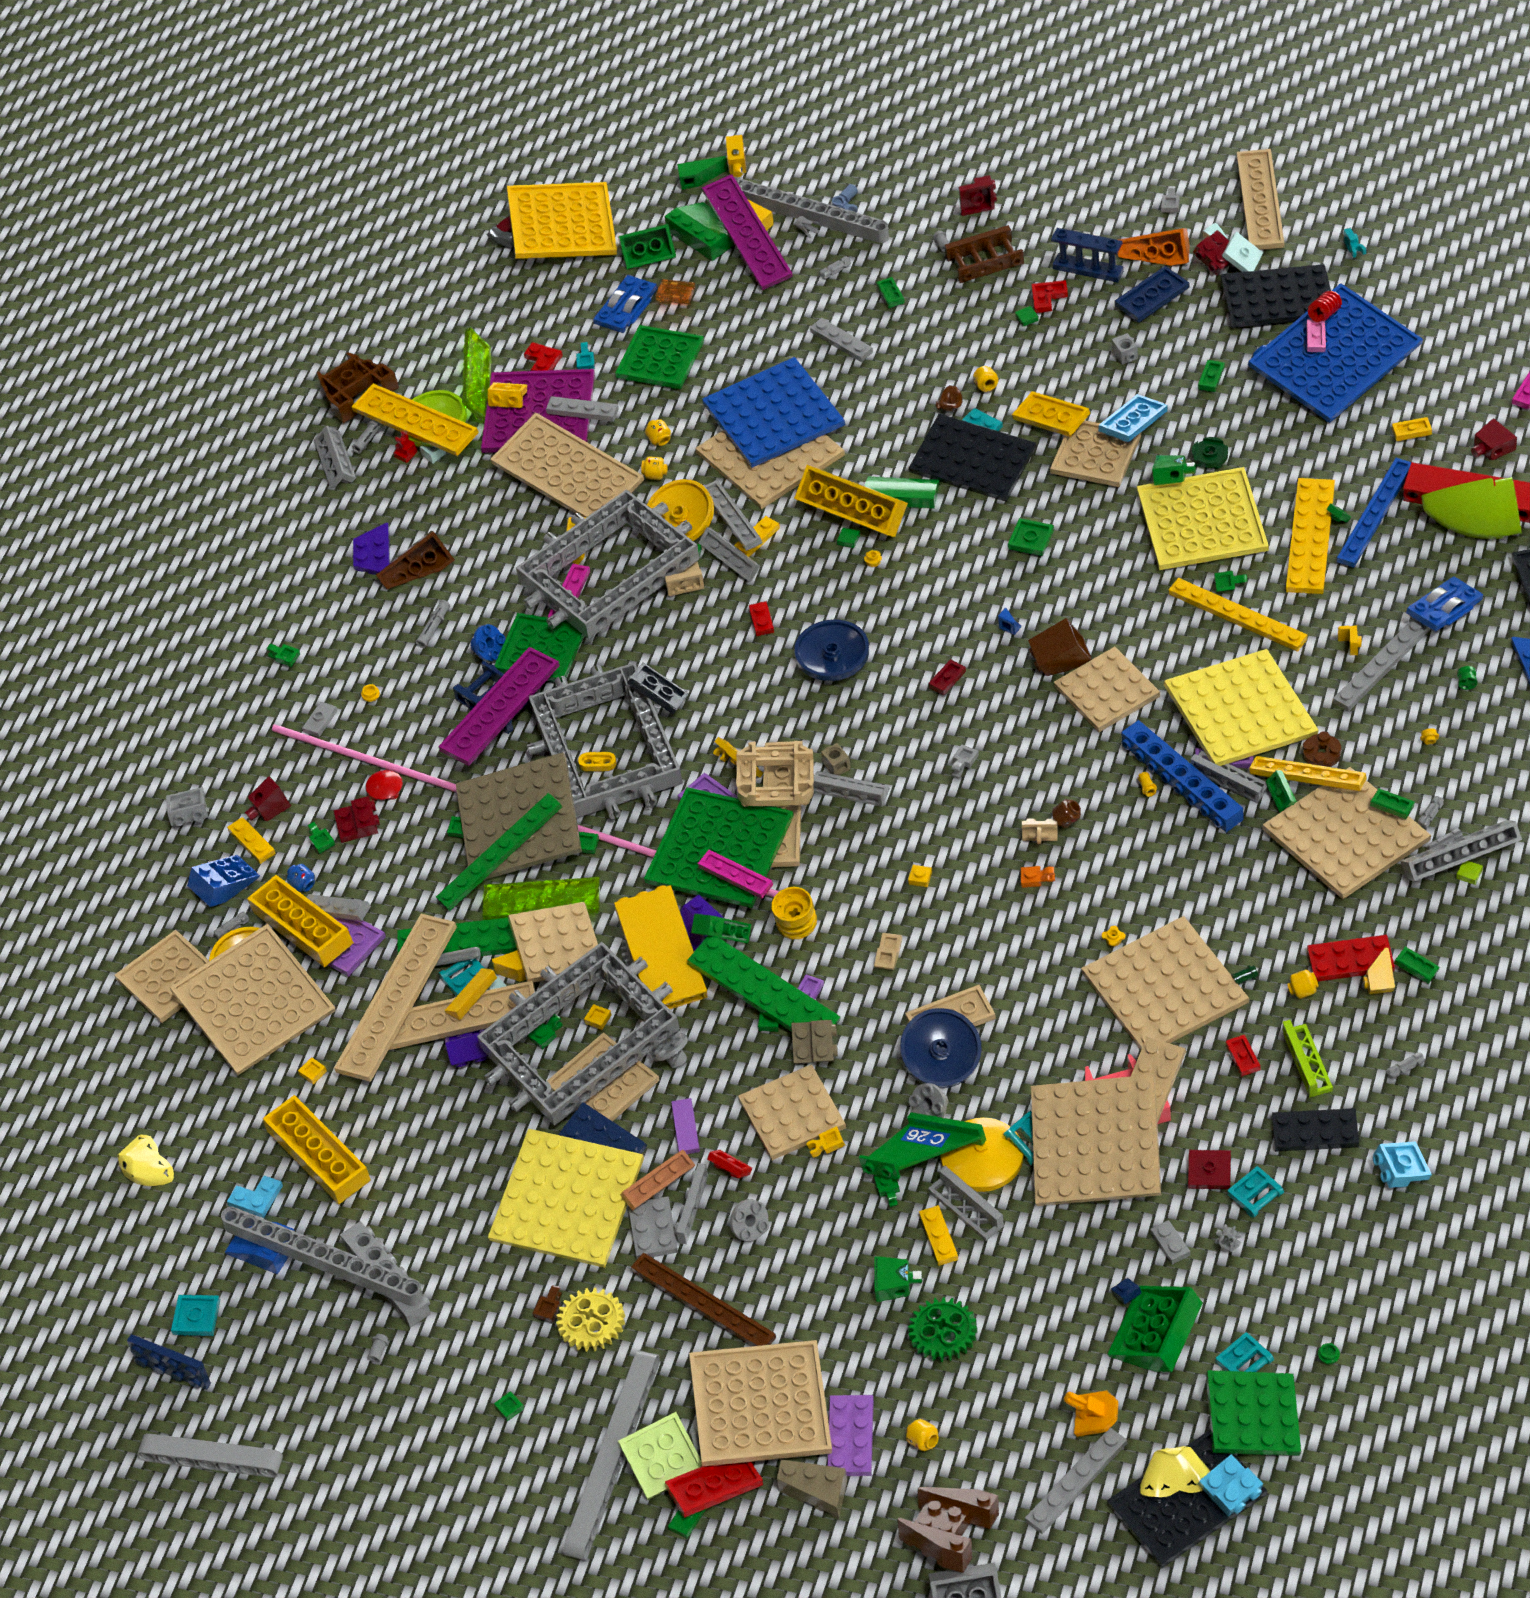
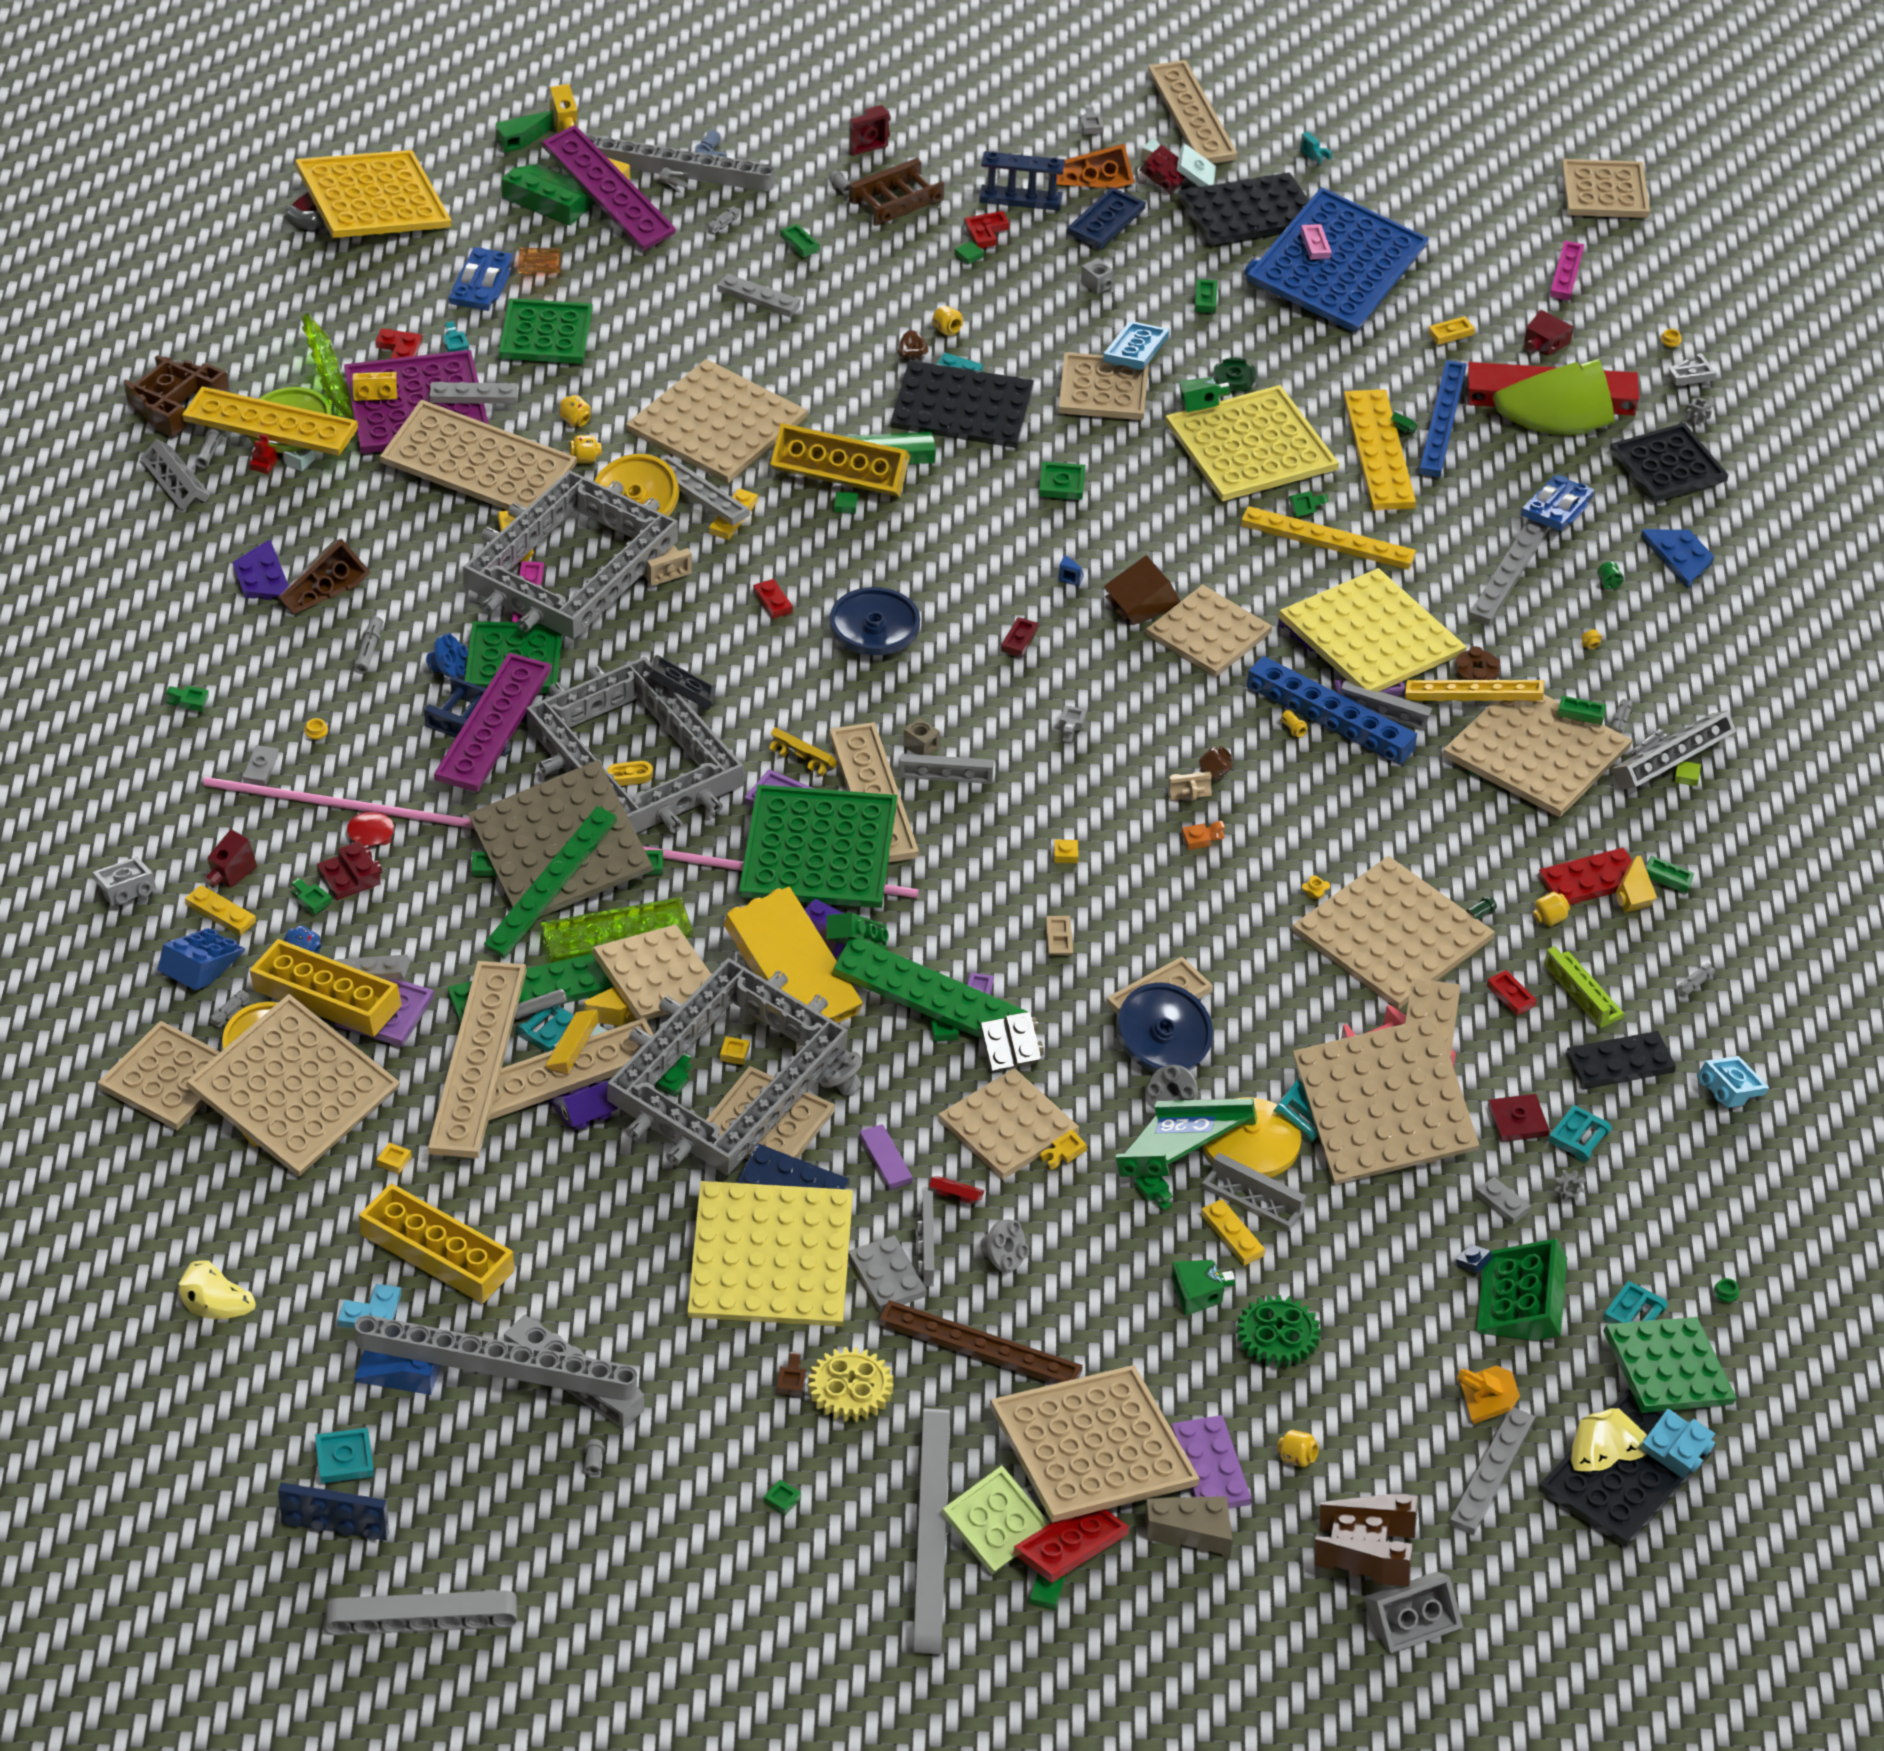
camera: 25 degrees left, 5 degrees down
green slope [618,224,676,269] -> none
nougat plate [620,1149,695,1211] -> none
light grey plate [698,527,760,581] -> none
dark pink plate [698,850,773,899] -> none
blue plate [702,357,845,468] -> none
tan plate [736,741,814,806] -> none
yellow wheel [772,887,817,939] -> none
yellow plate [864,550,882,567] -> none
yellow plate [1012,391,1090,437] -> none
green plate [1266,770,1297,813] -> none
red piece [1308,291,1342,322] -> none
yellow bracket [1338,626,1362,655] -> none

